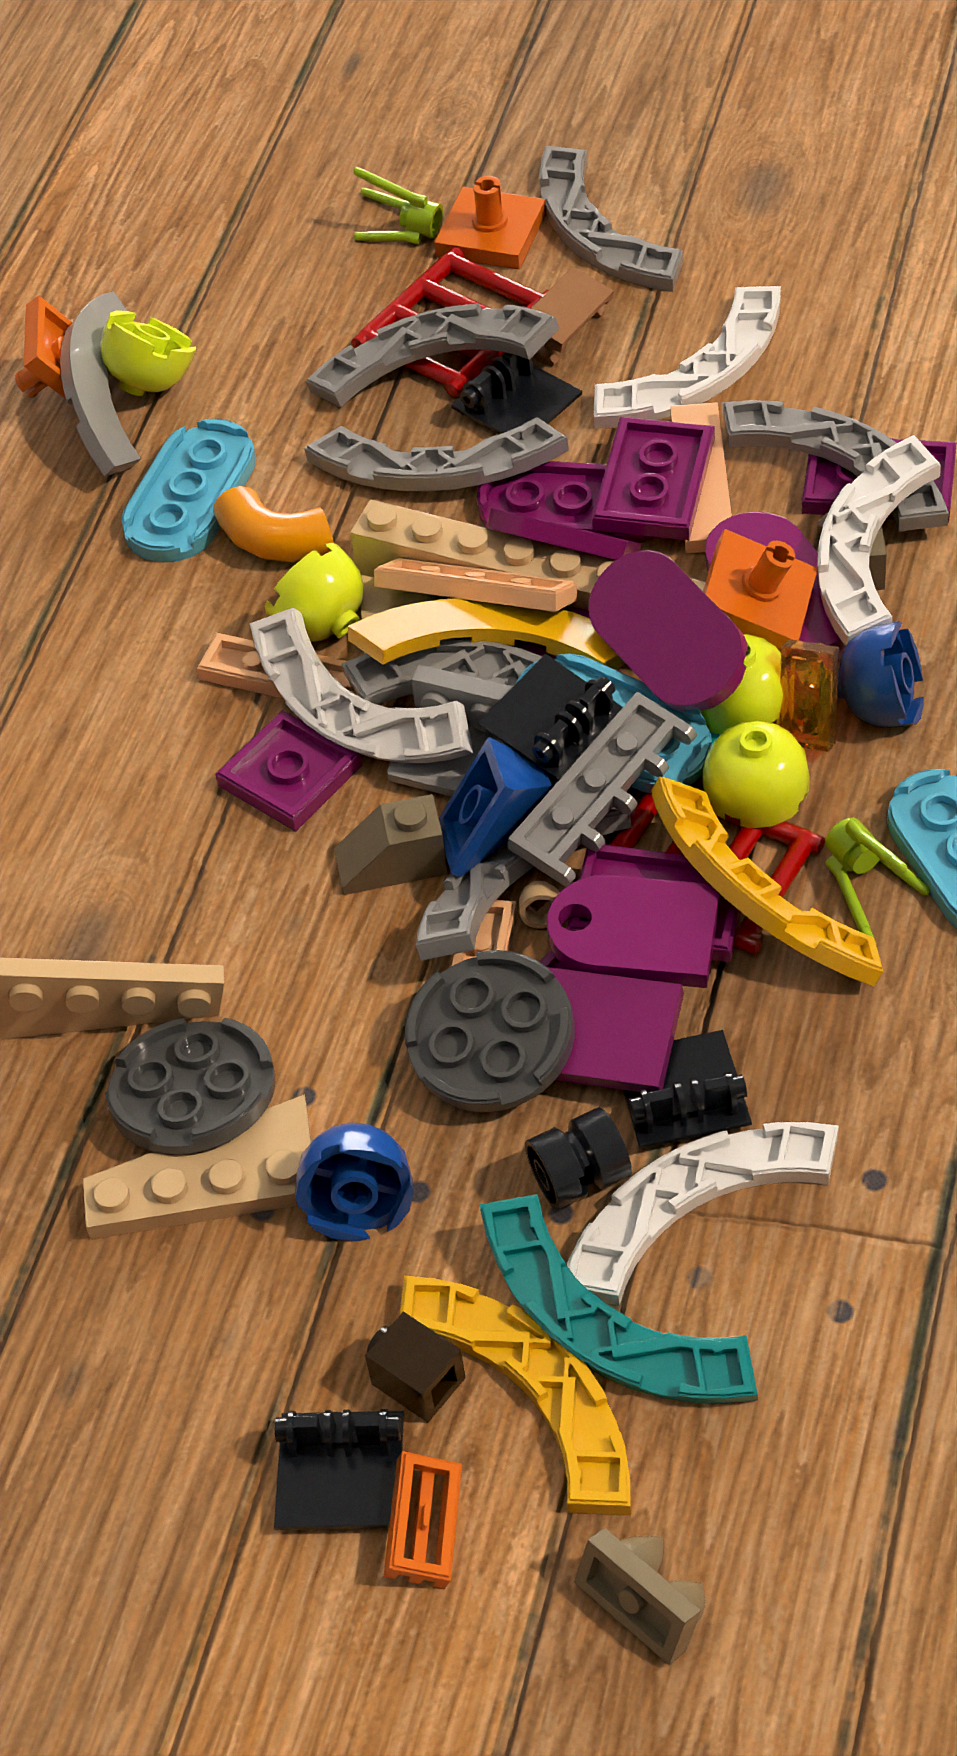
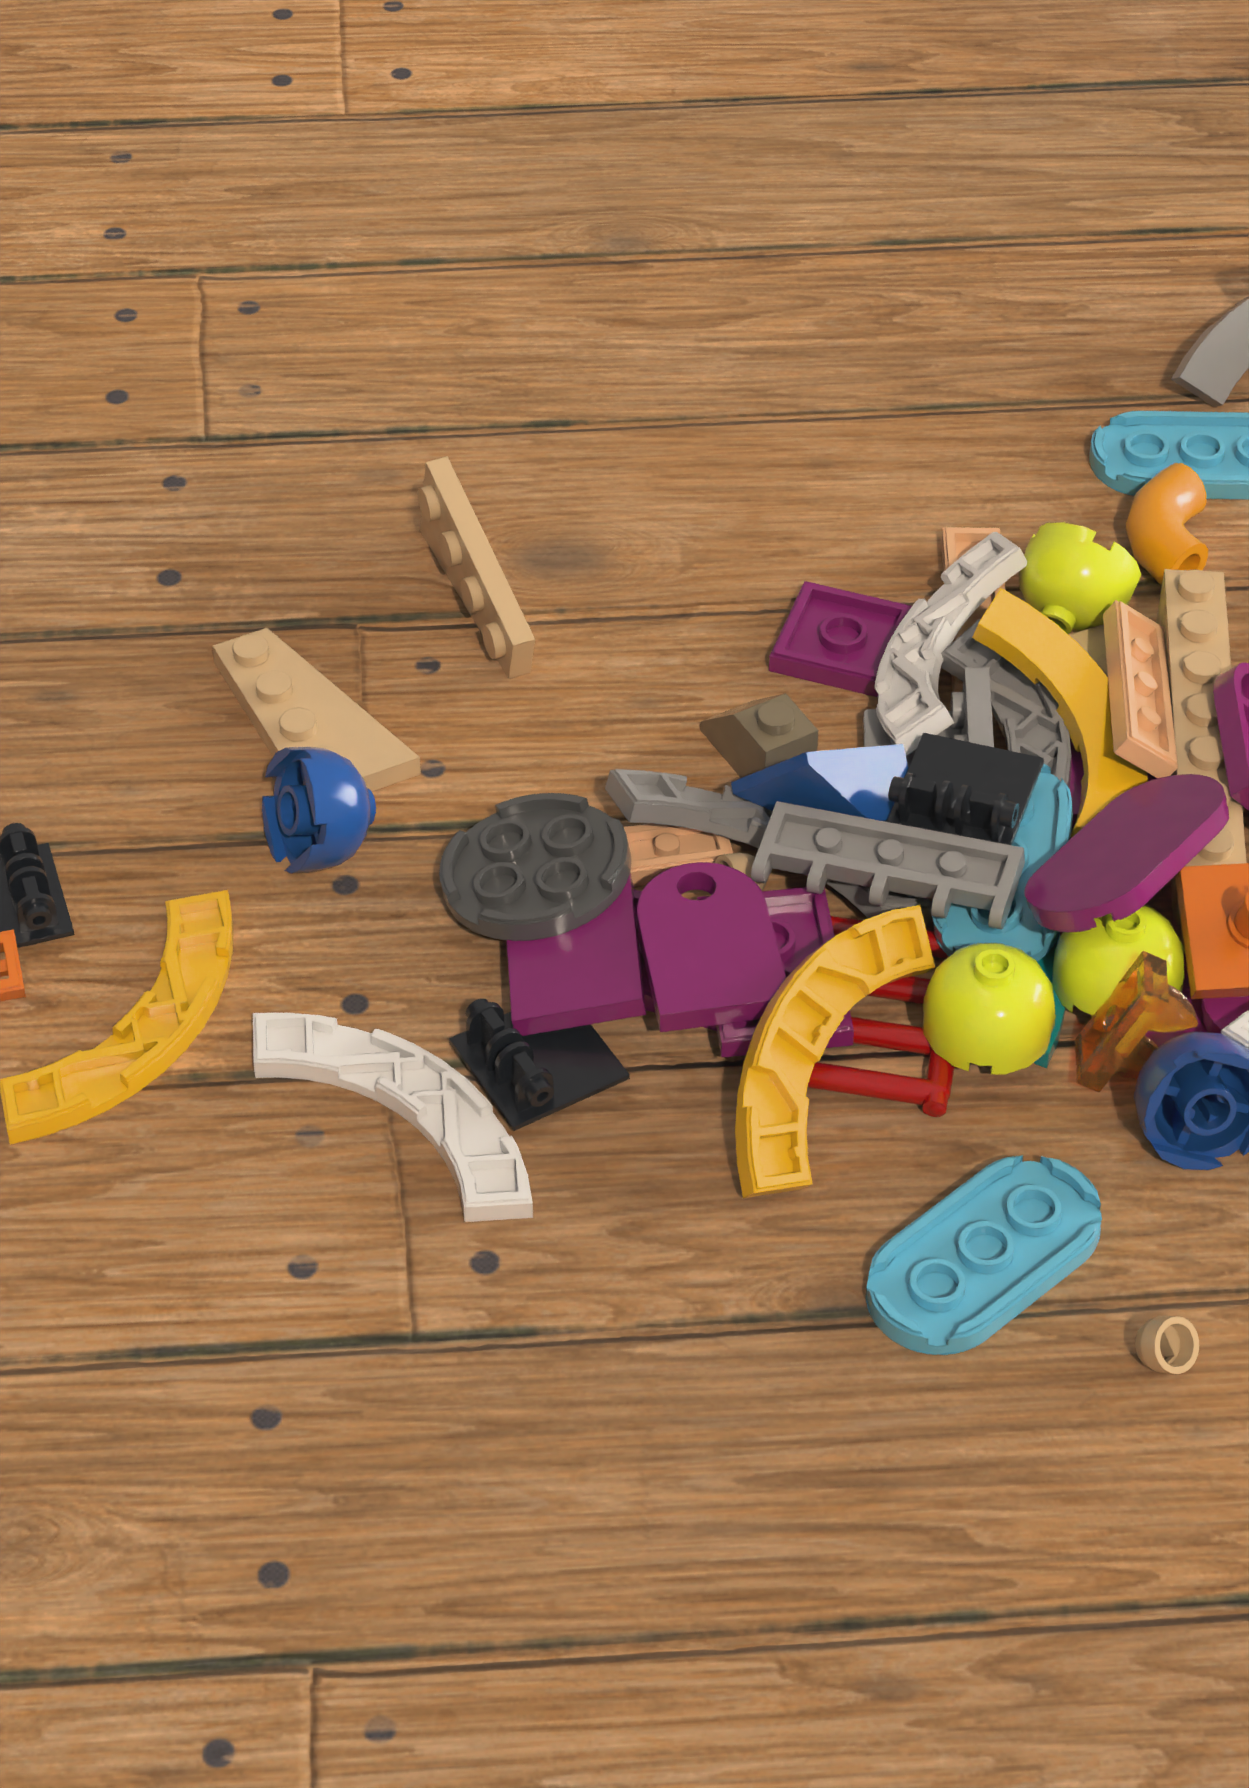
camera: 65 degrees right, 5 degrees down
dark grey tile [105,1018,276,1154] -> none
dark brown brick [365,1311,466,1423] -> none
teal tile [479,1194,758,1404] -> none
black wheel [524,1107,632,1210] -> none
lime plant [825,817,930,943] -> none

